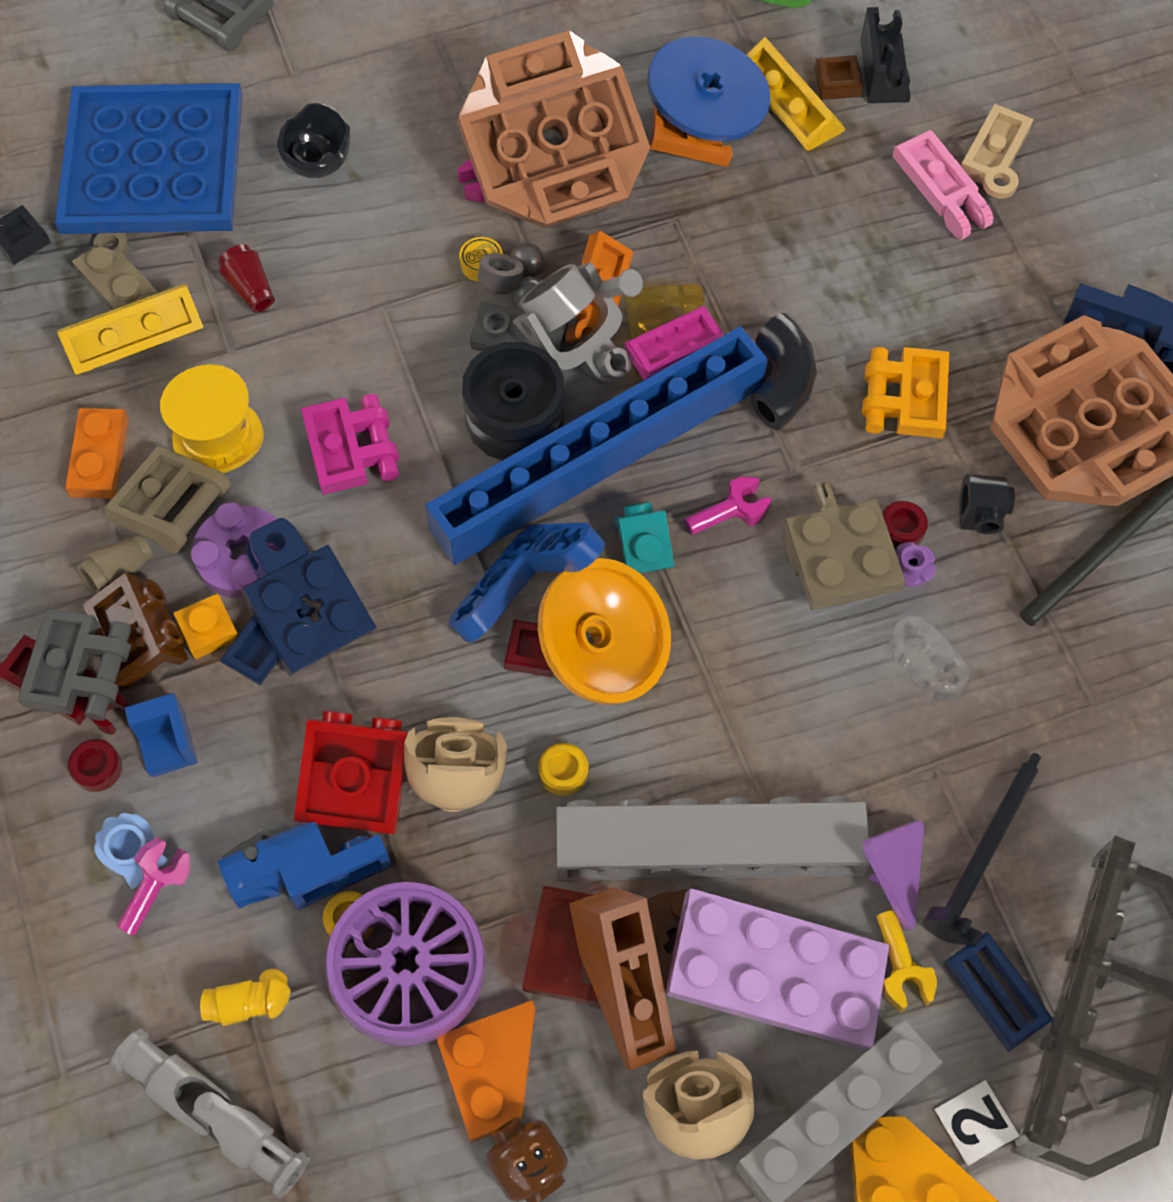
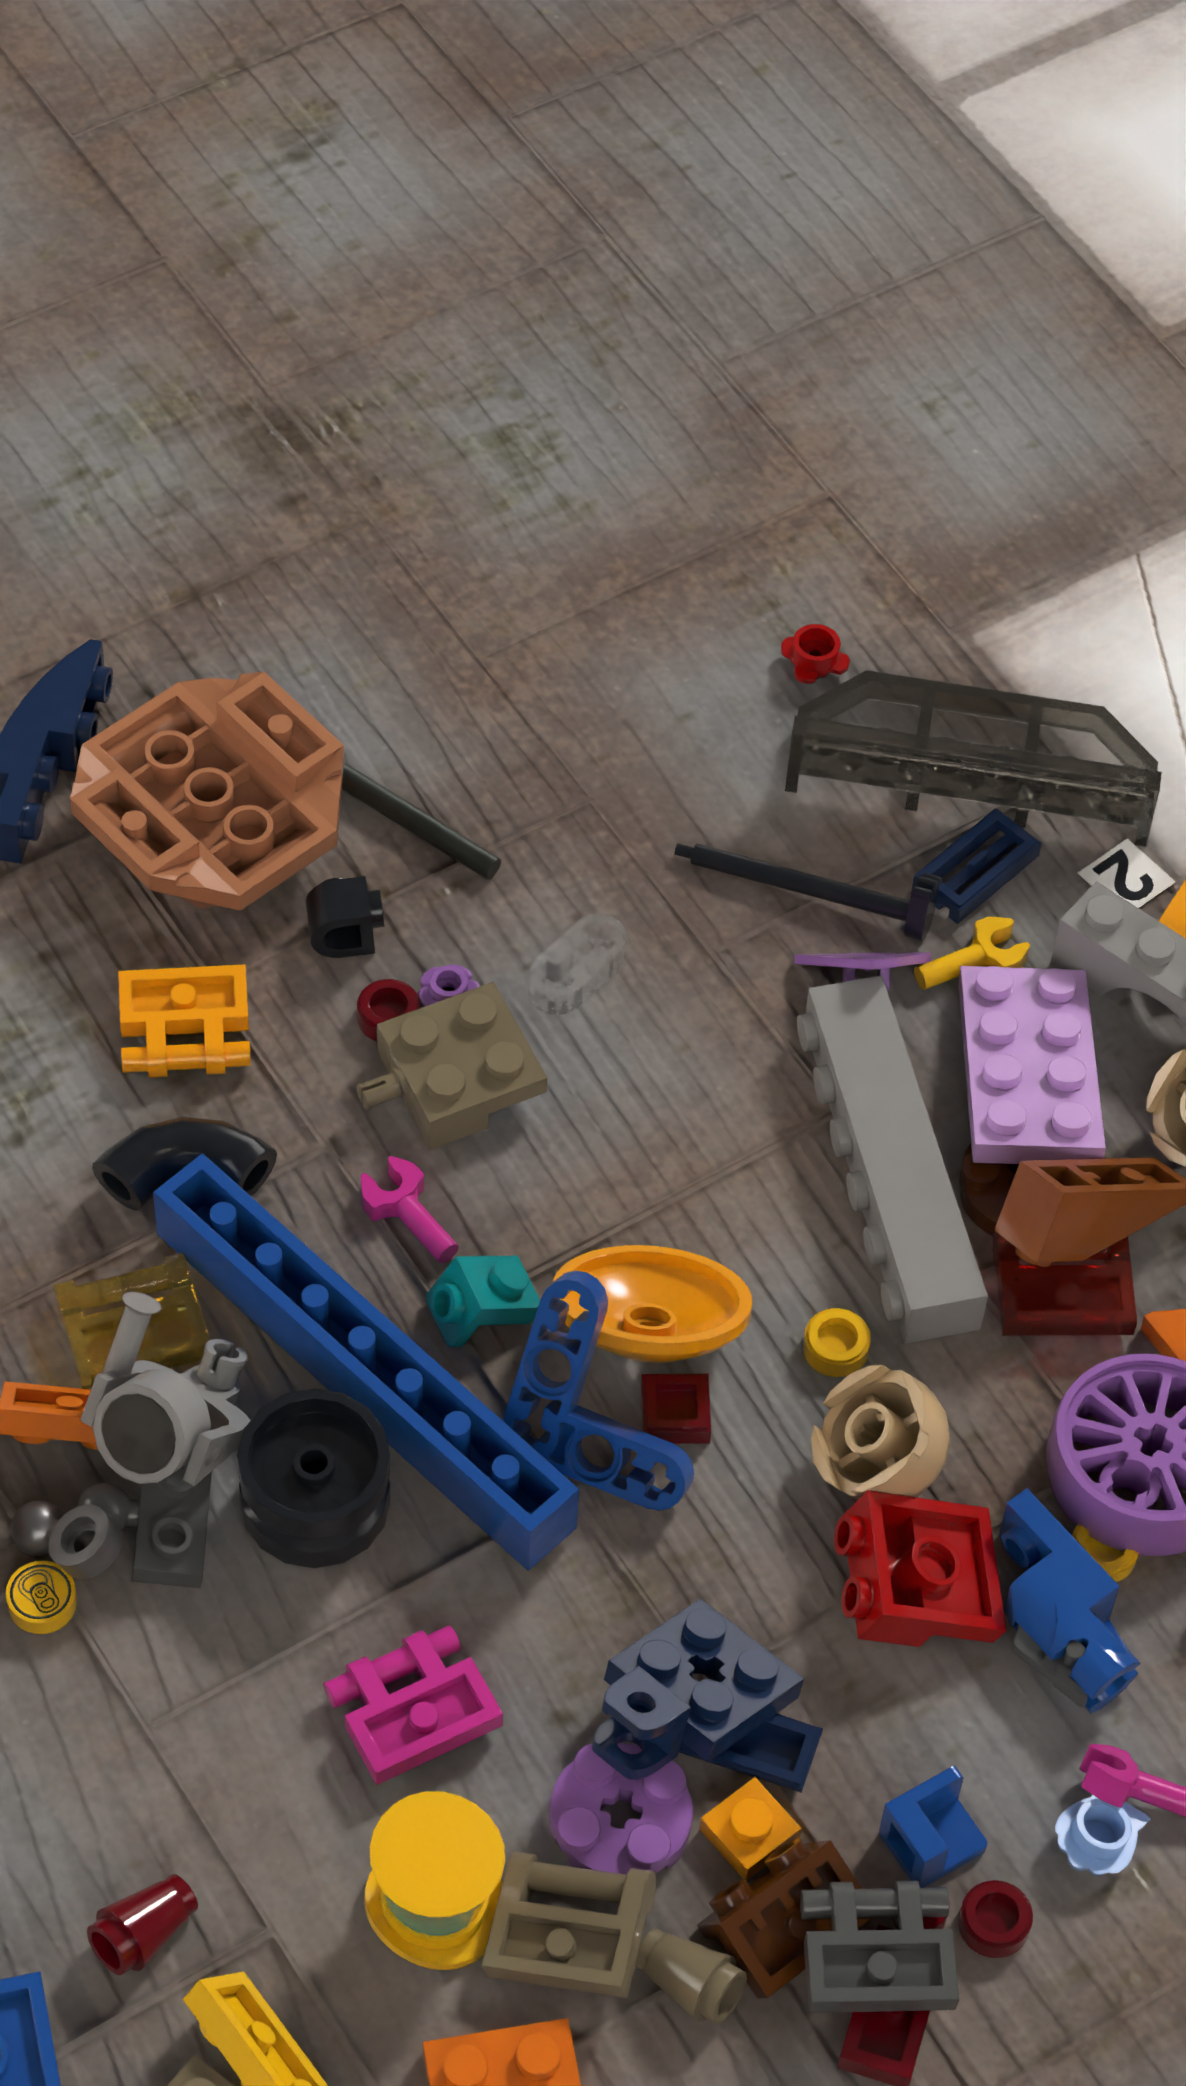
camera: 105 degrees left, 10 degrees down
dark pink plate [625,306,724,380] -> none

